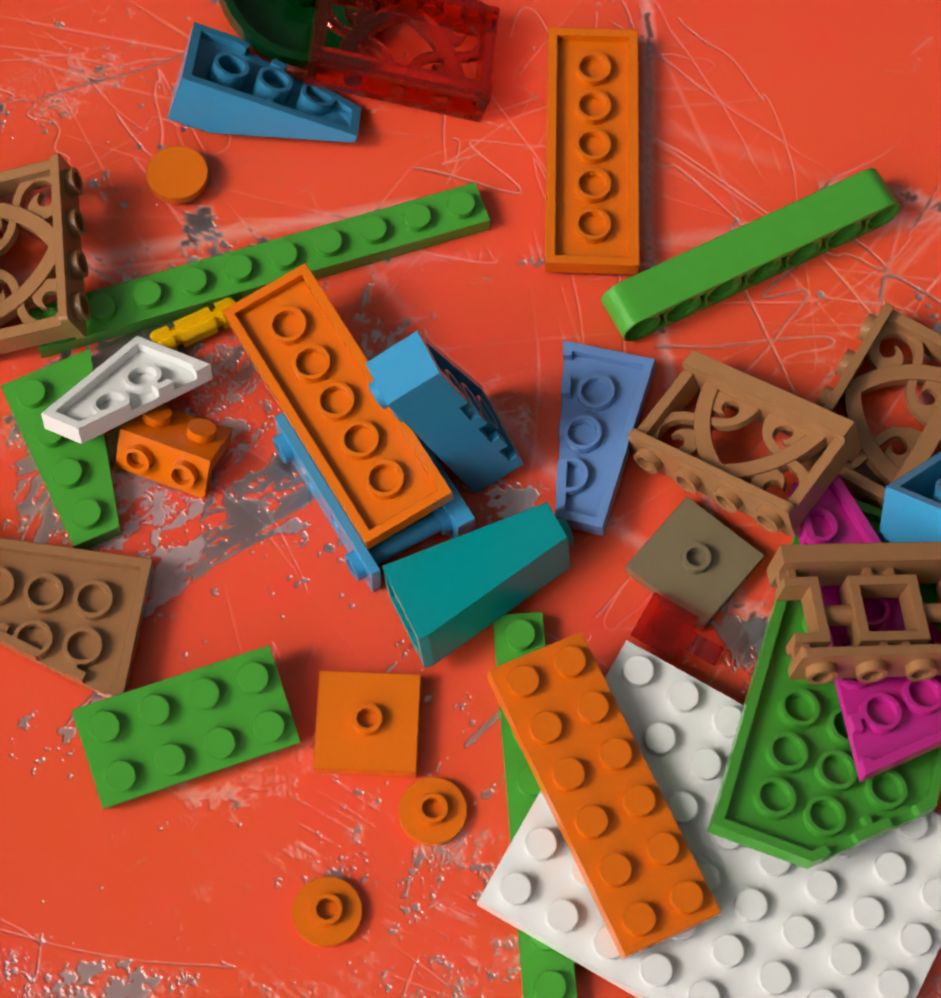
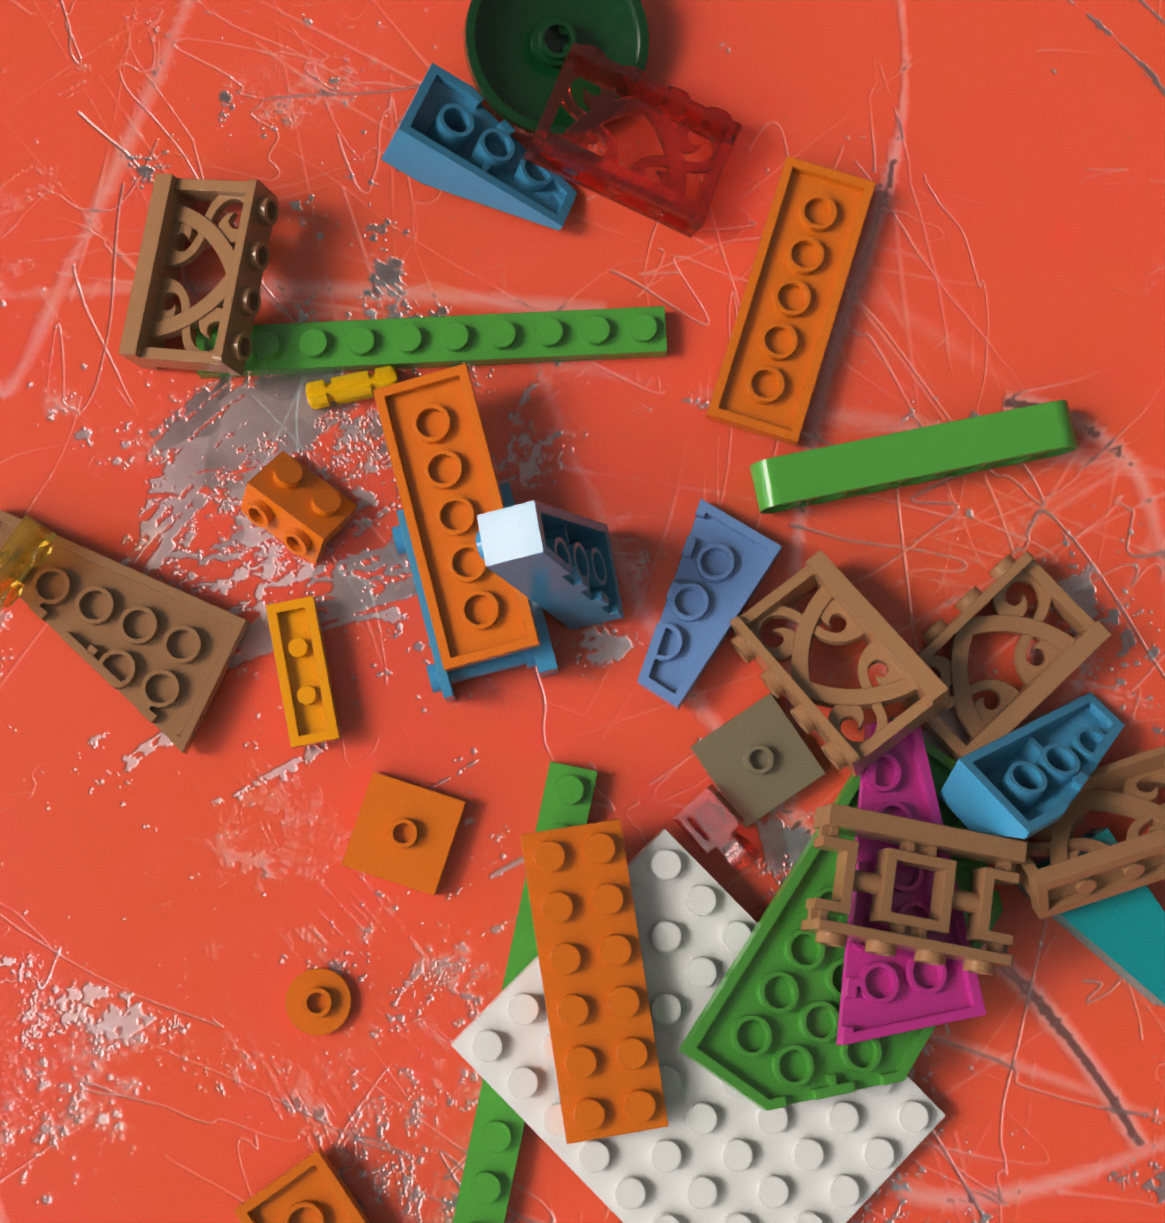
camera: 15 degrees right, 15 degrees up
bright green wing [1,349,122,550] -> none
white wing [41,336,213,444] -> none
bright green plate [72,645,301,809] -> none
orange piece [146,146,209,204] -> none
teal slope [382,502,574,668] -> none
orange piece [398,777,467,847] -> none
none -> light orange plate [265,596,342,749]

